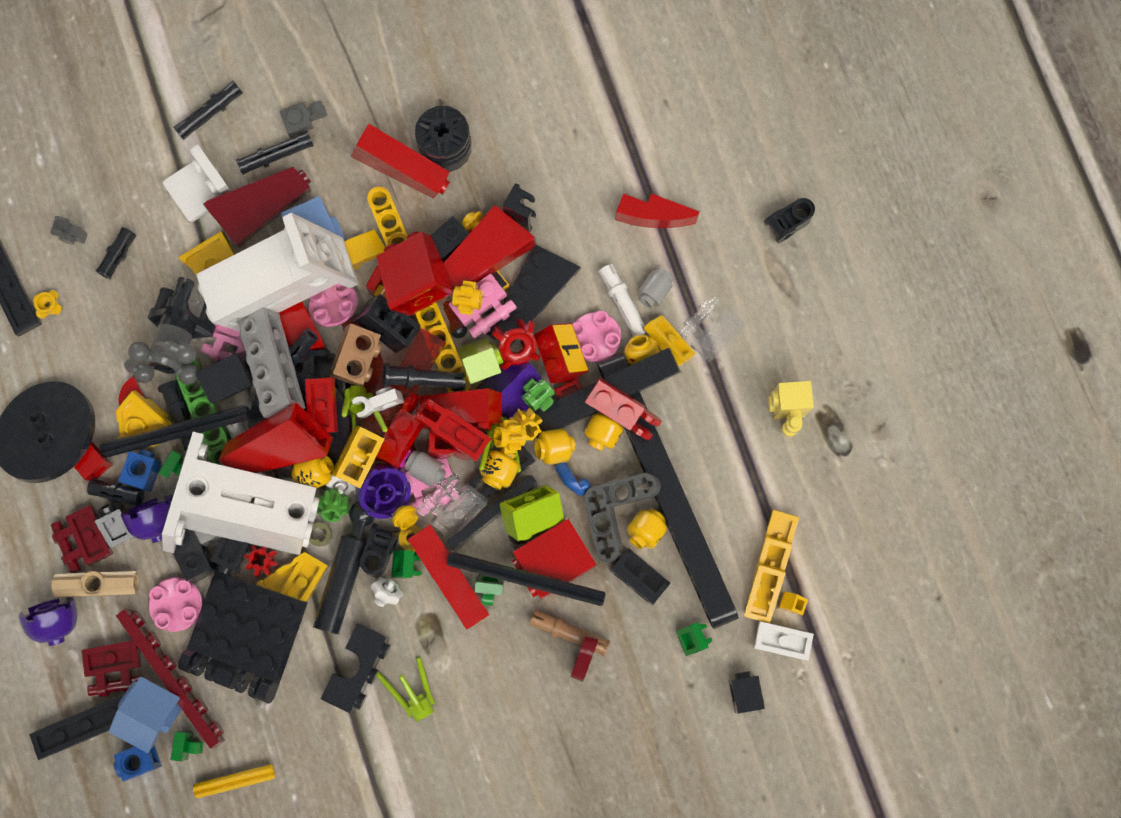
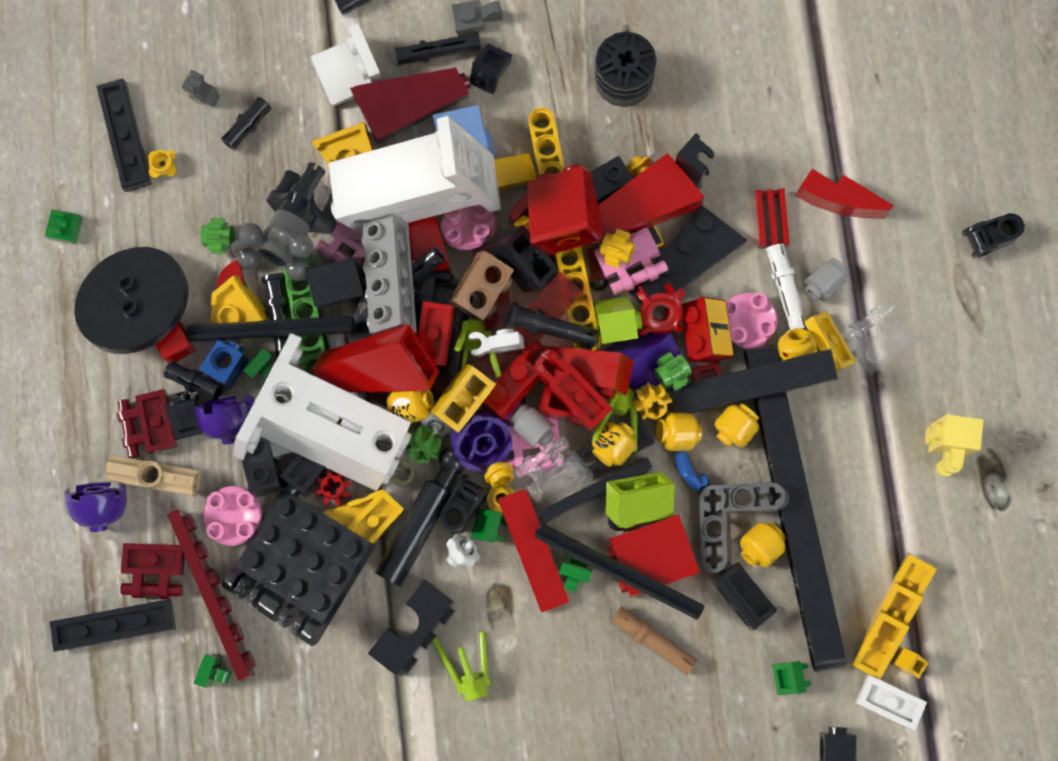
camera: 20 degrees right, 0 degrees up
medium blue plate [109,677,182,753] -> none
blue brick [113,745,162,782] -> none
yellow axle [193,764,275,798] -> none
red slope [350,123,450,199] -> none
yellow gear [493,419,527,454] -> none
dark red beam [570,634,599,682] -> none
hinge [585,378,662,440] -> none
none -> bright green gear [200,218,235,254]
none -> black bracket [469,43,513,94]
none -> red tile [754,188,790,249]

